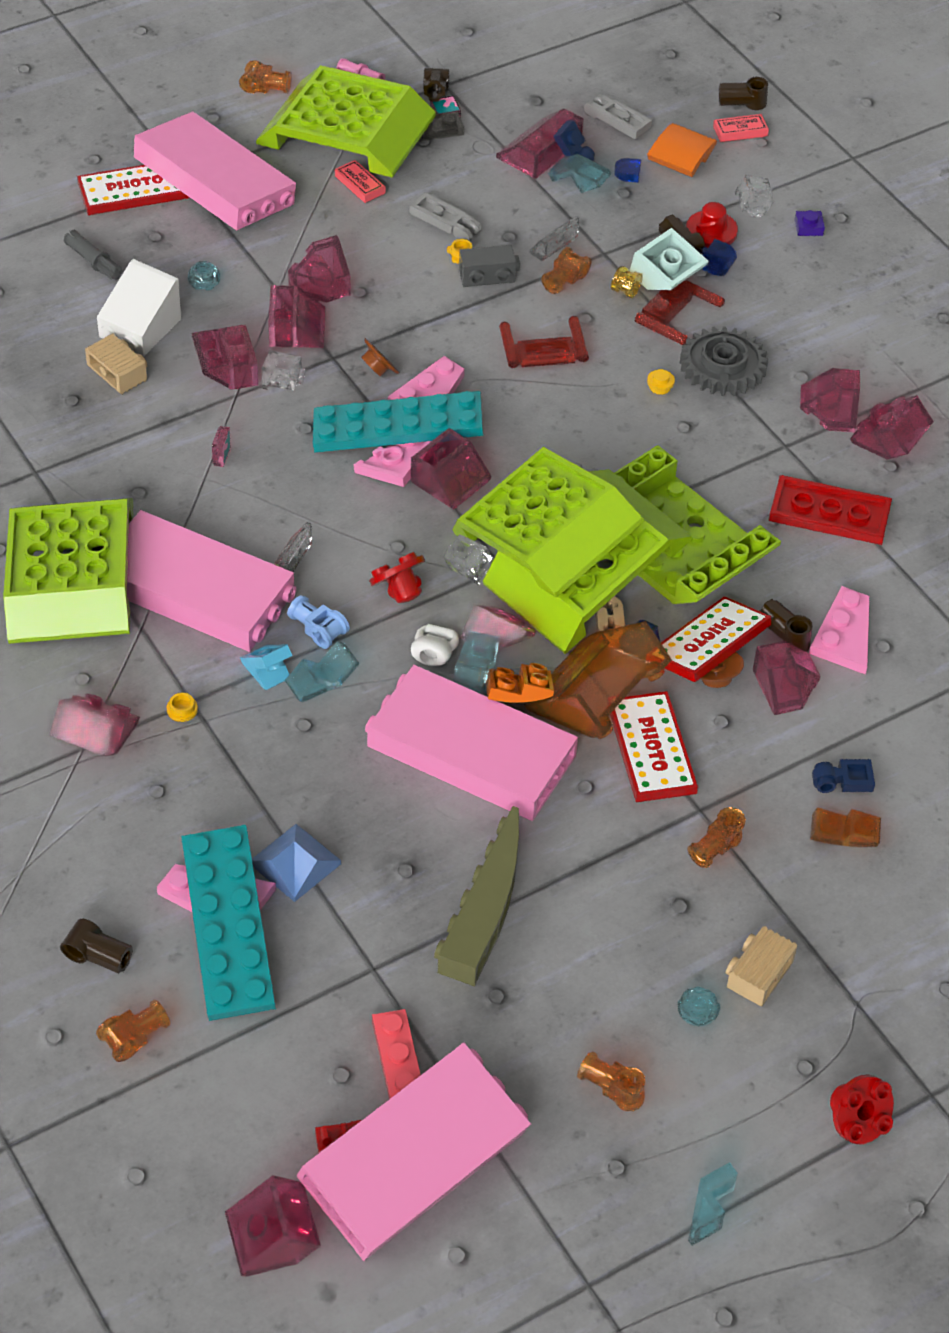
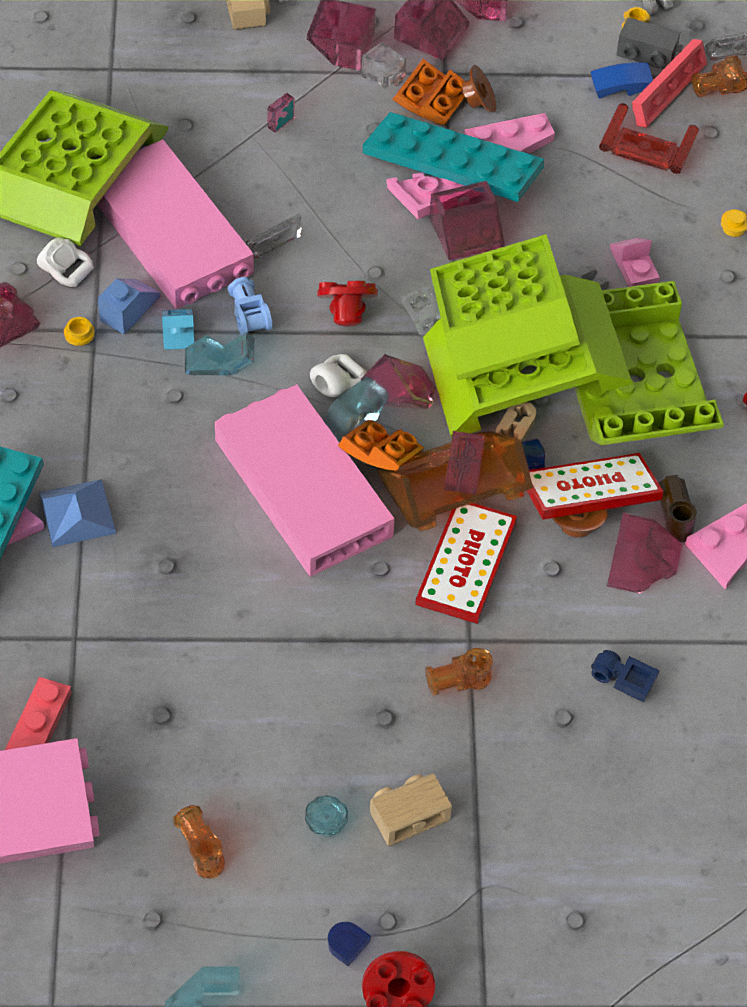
camera: 30 degrees right, 5 degrees up
olive slope [434,806,519,987] -> none
clear orange slope [810,807,881,847] -> none
none -> white piece [37,237,94,287]
none -> medium blue slope [98,278,161,334]
none -> clear blue tile [328,922,371,966]
none -> orange slope [392,59,465,125]
none -> clear pink tile [444,431,485,495]
none -> blue slope [590,62,653,99]
none -> bright pink slope [610,238,660,287]
none -> coral plate [632,39,707,128]

